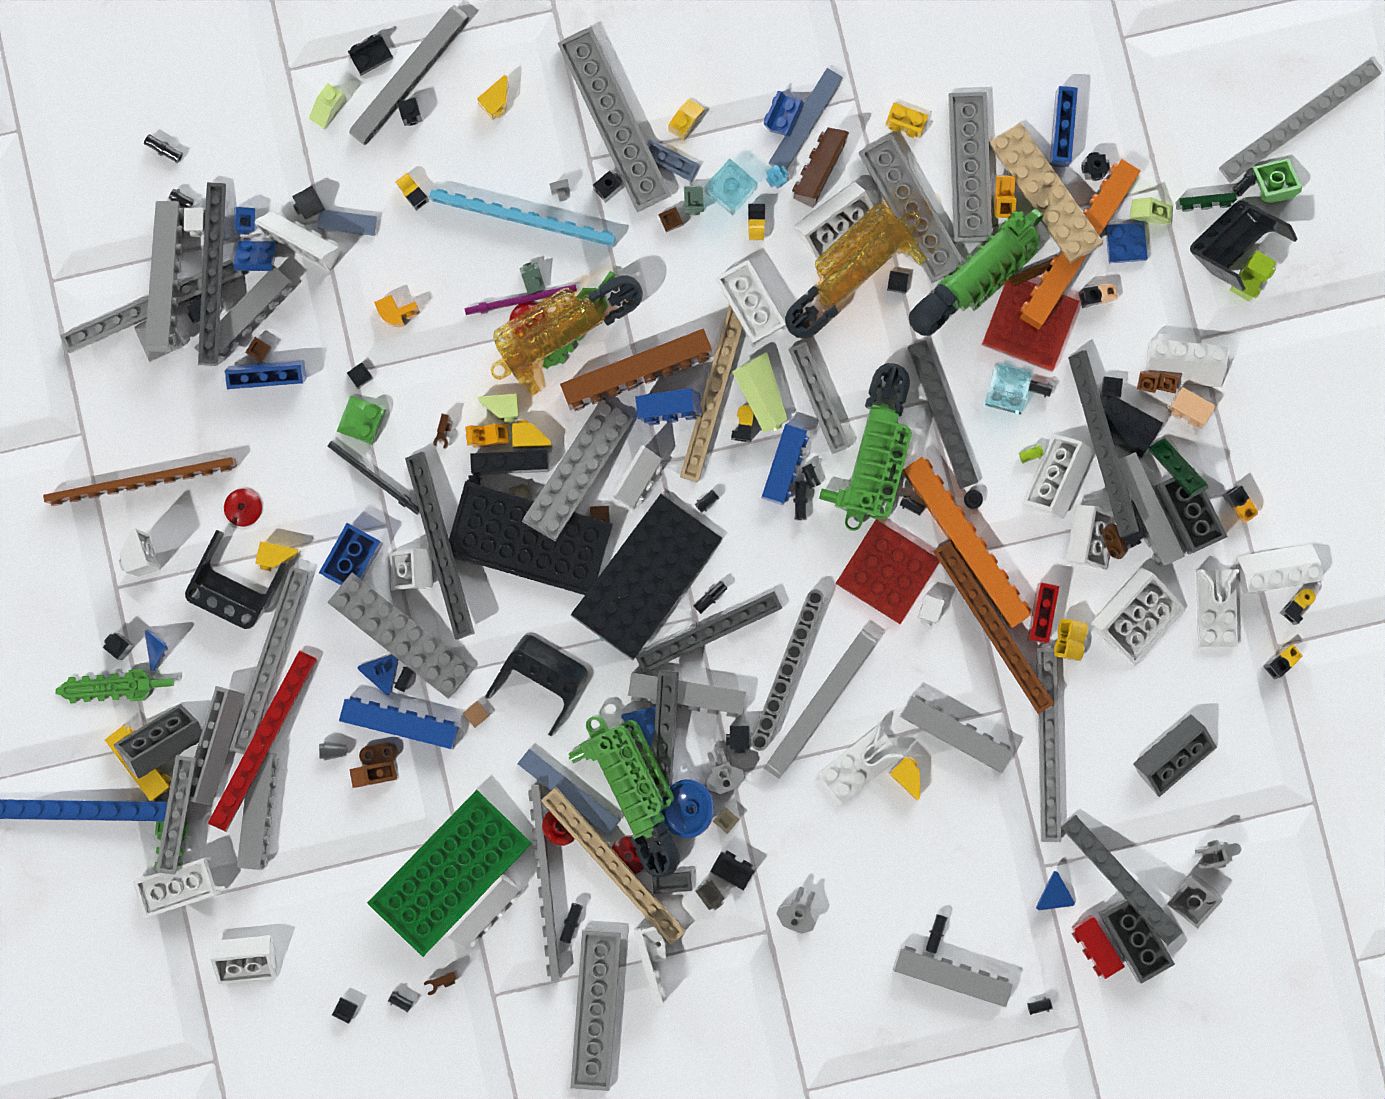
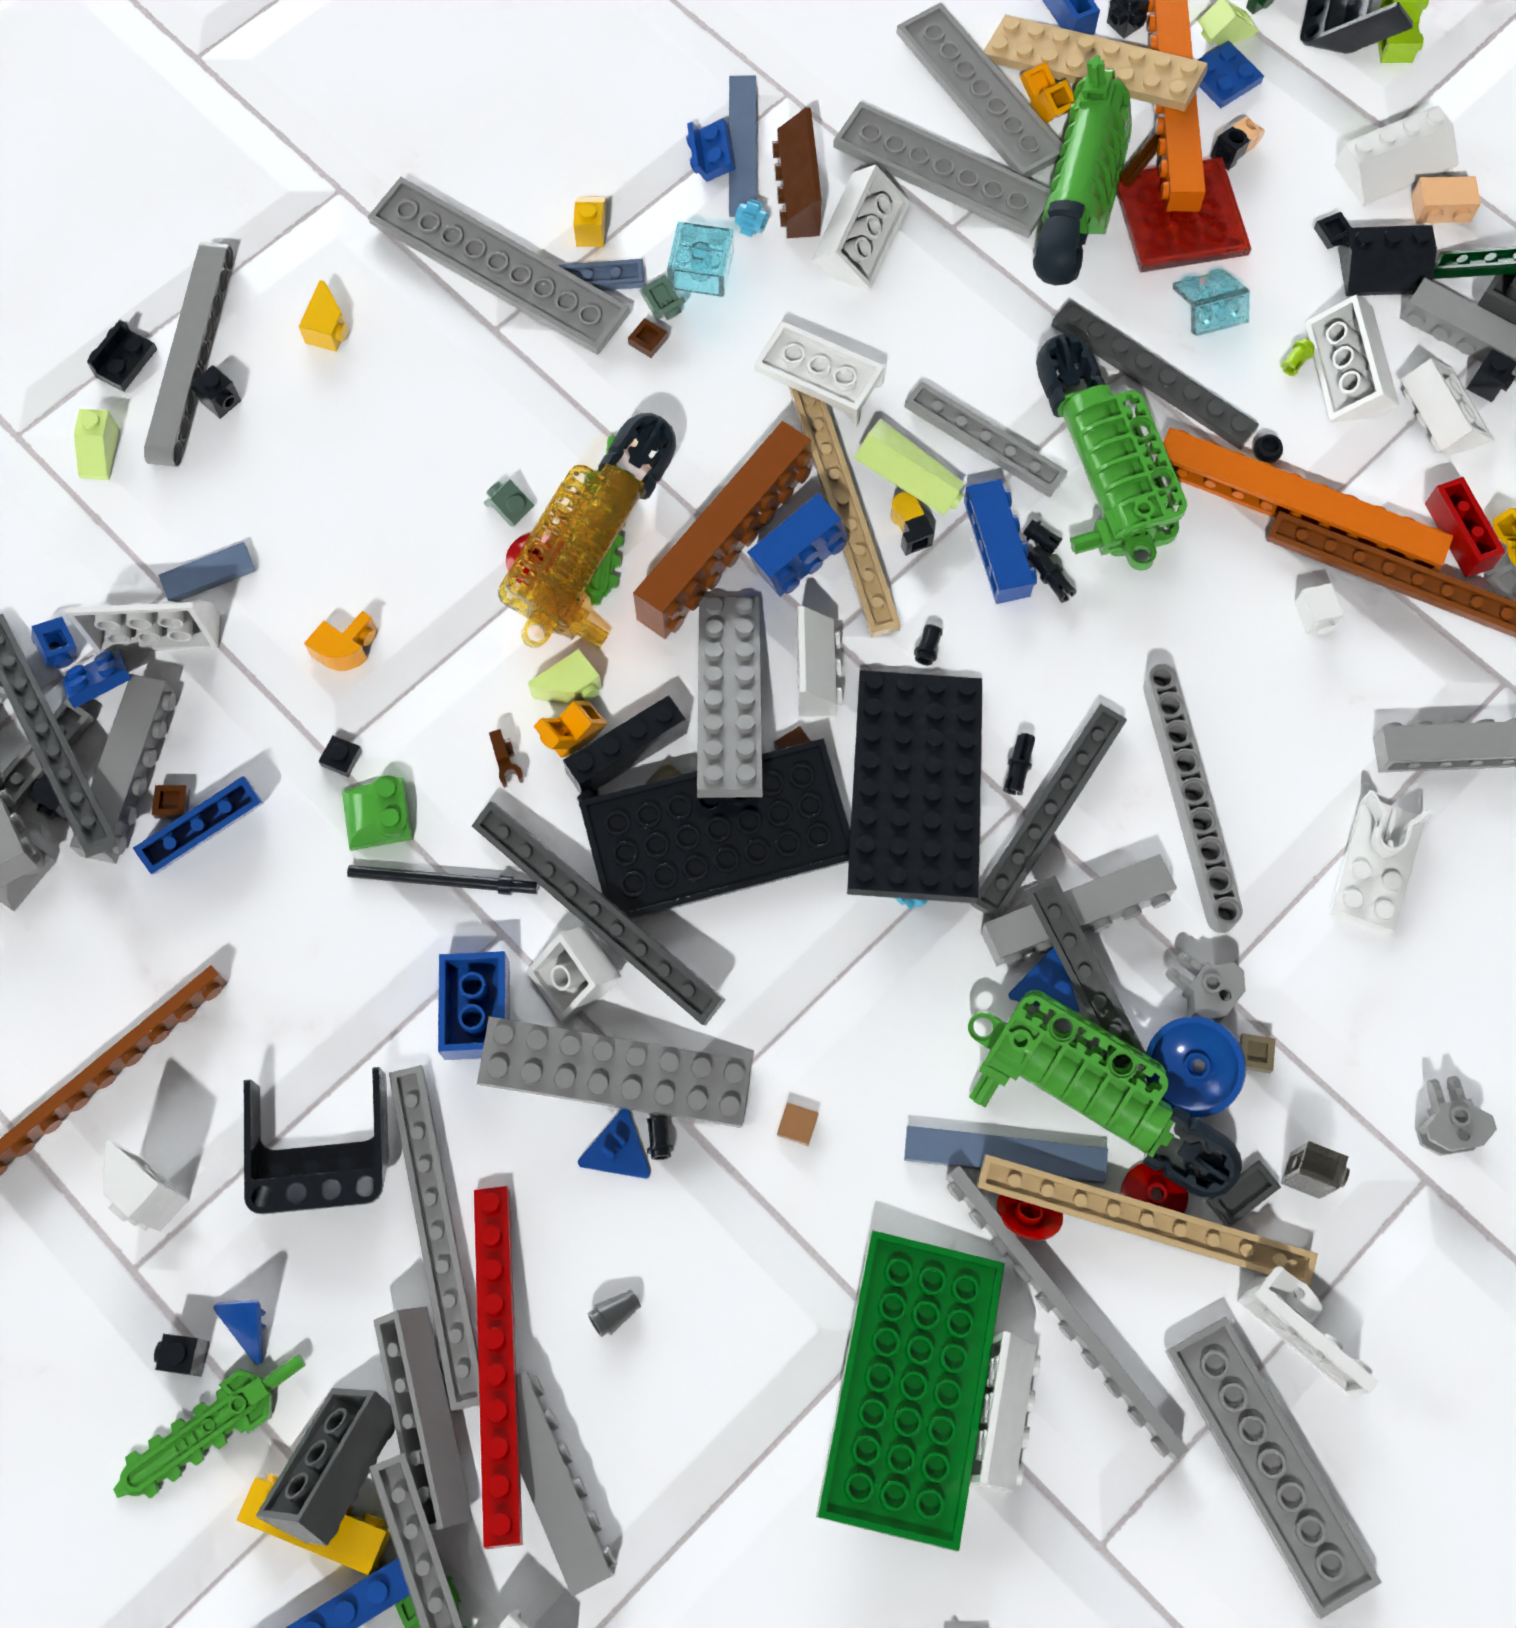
camera: 30 degrees left, 15 degrees down
red dish [224,489,262,527] -> none
yellow slope [255,541,301,571] -> none
black brick [292,186,325,220] -> none
blue brick [339,696,459,749] -> none
dark orange slope [349,761,397,788] -> none
reddish brown plate [359,742,398,765] -> none
leg [395,173,429,211] -> none
reddish brown plate [424,970,458,995] -> none
medium azure plate [429,189,616,247] -> none
magenta bar [464,284,577,315] -> none
black windscreen [485,635,588,737] -> none
yellow slope [512,420,552,449] -> none
light grey tile [549,179,570,202] -> none
black pin [559,902,583,944] -> none
black brick [593,170,623,203] -> none
black bracket [710,850,755,891] -> none
black brick [726,726,750,753] -> none
leg [748,204,765,241] -> none
light grey beam [763,629,878,779] -> none
clear yellow piece [785,204,928,339] -> none
clear red plate [835,519,940,625] -> none
yellow bracket [885,102,929,138] -> none
black plate [887,271,909,294] -> none
yellow slope [888,757,920,801] -> none
black pin [899,495,925,516] -> none
black pin [1028,379,1053,398] -> none
dark grey plate [1068,350,1139,538] -> none
reddish brown plate [1102,523,1128,559] -> none
dark orange slope [1137,371,1180,394] -> none

